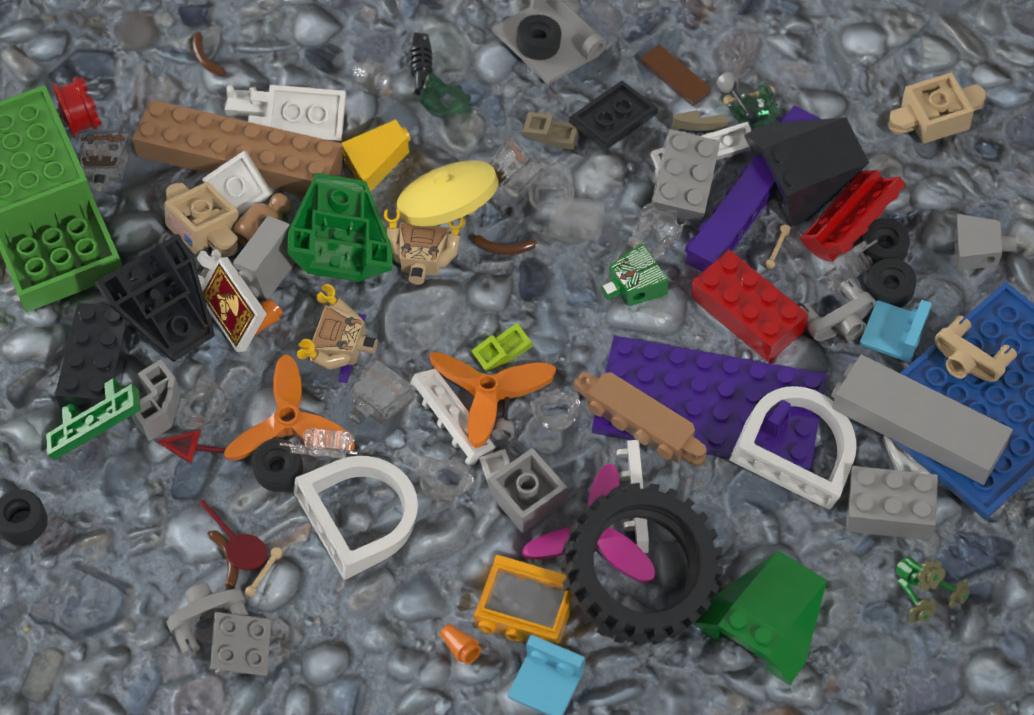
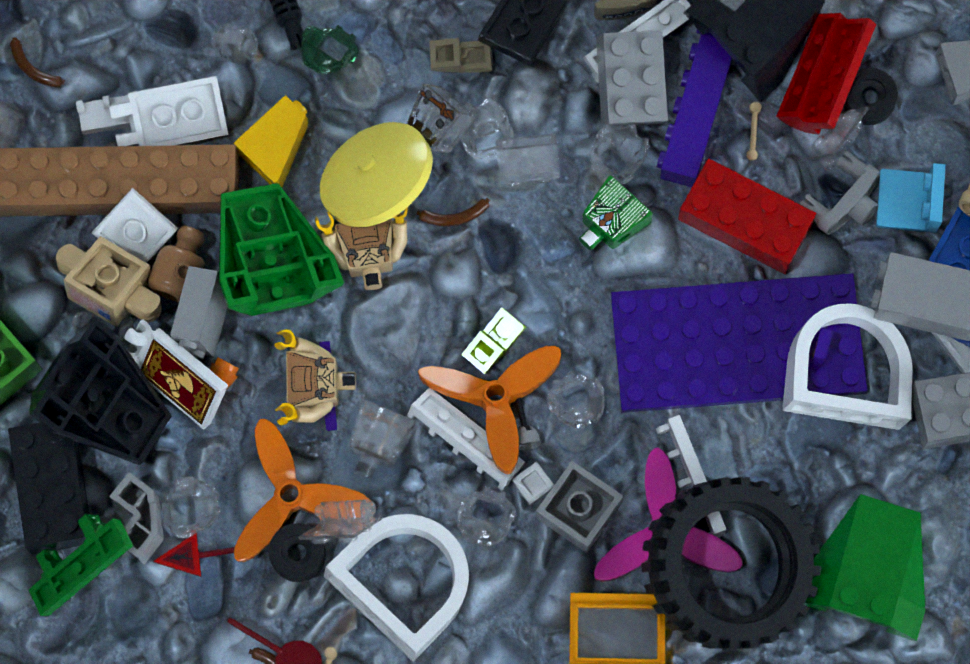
camera: 15 degrees left, 15 degrees up
medium nougat hinge [574,371,707,467] -> none
black tyre [866,258,917,308] -> none

